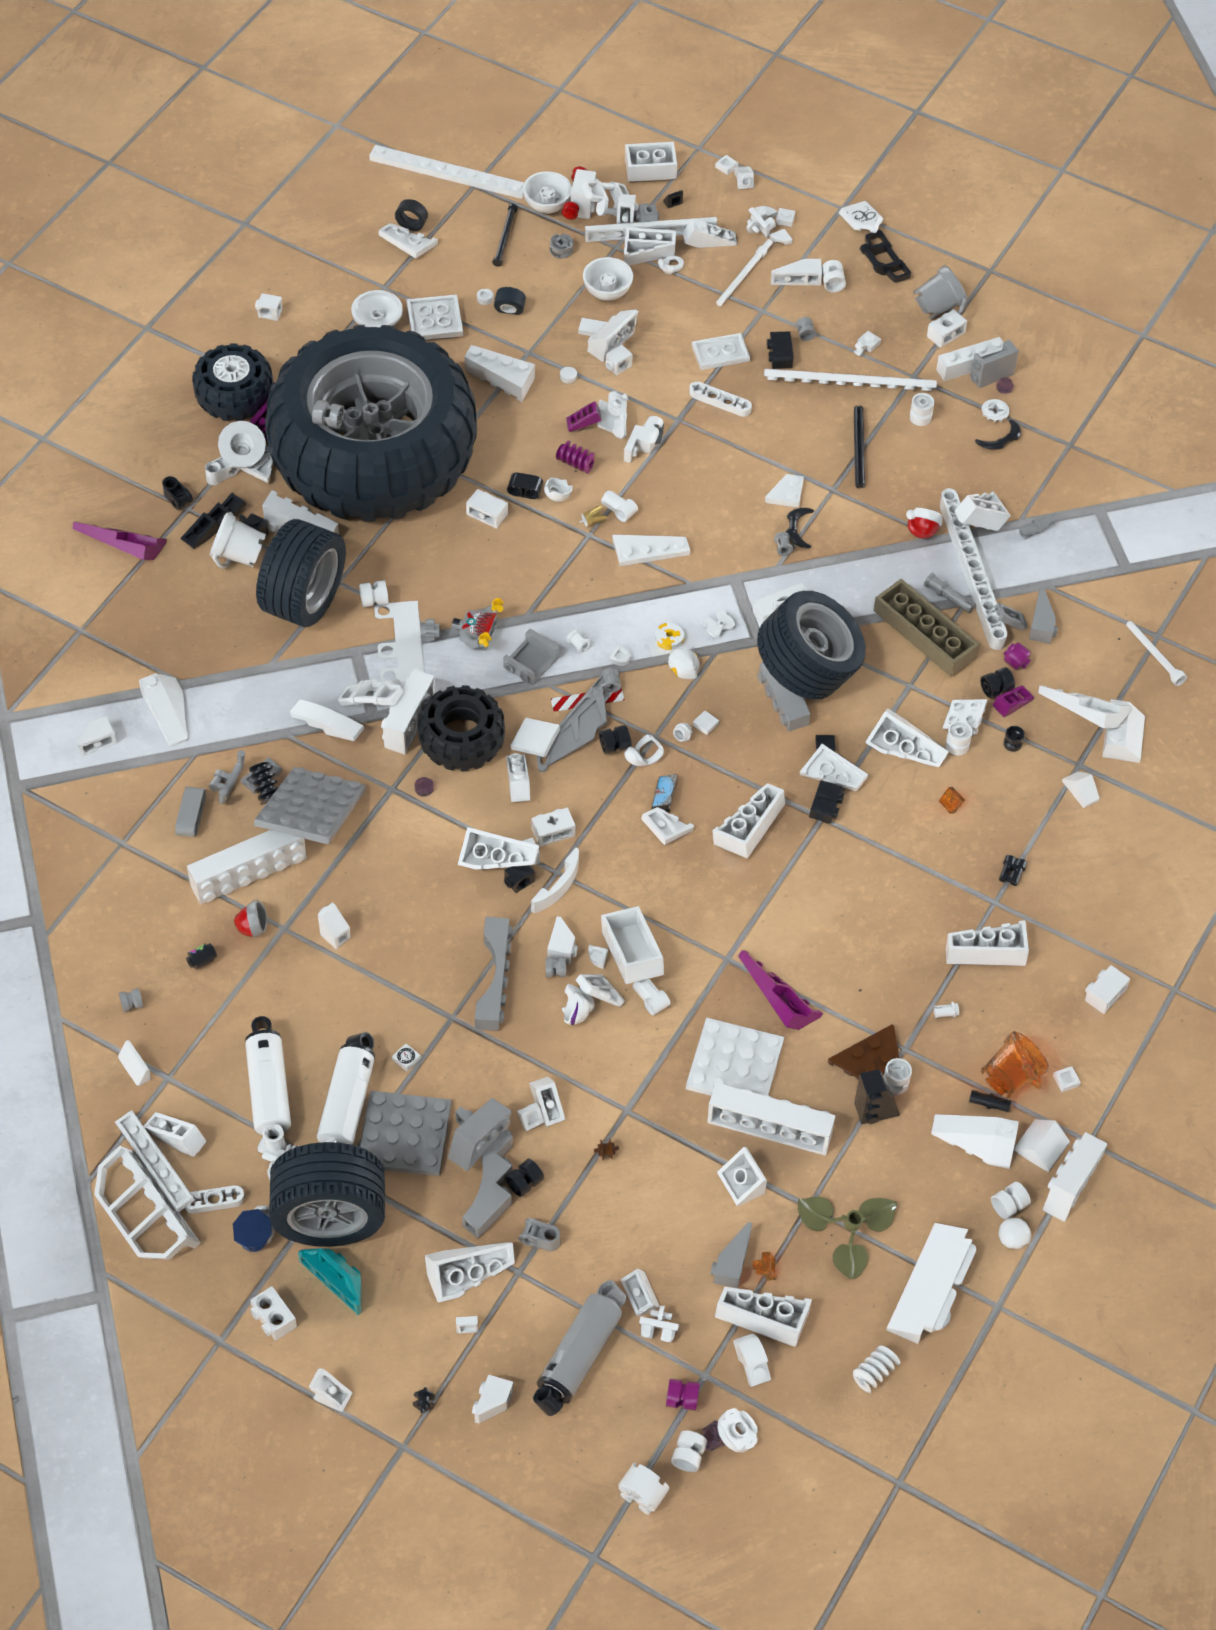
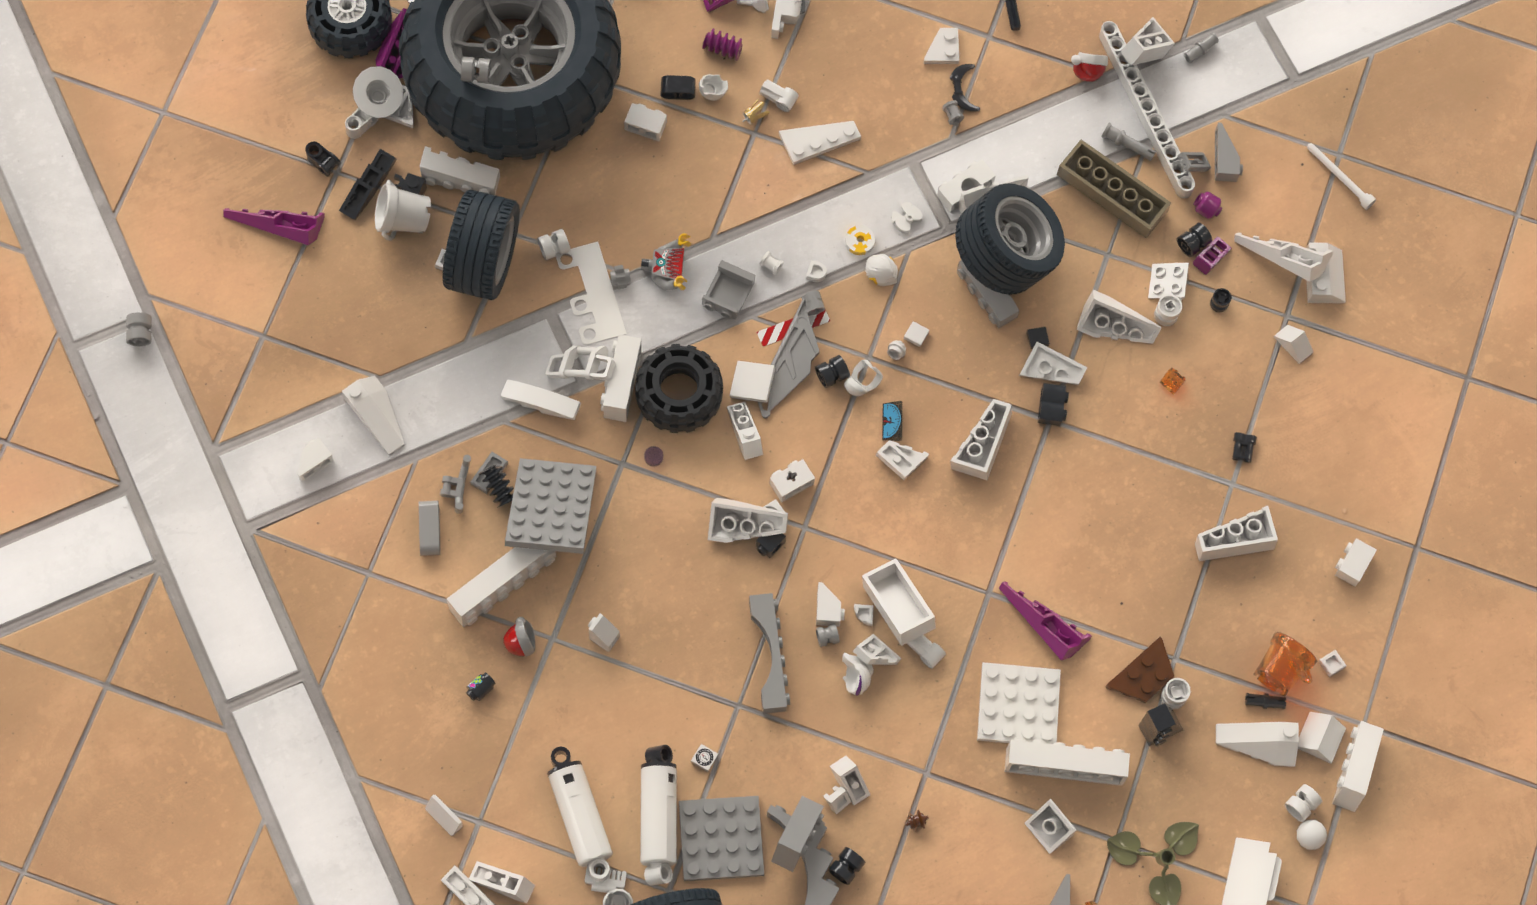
camera: 15 degrees left, 15 degrees up
light grey wheel [119,988,143,1012] -> none
white slope [531,848,579,913] -> none
white pin [933,1002,959,1019] -> none

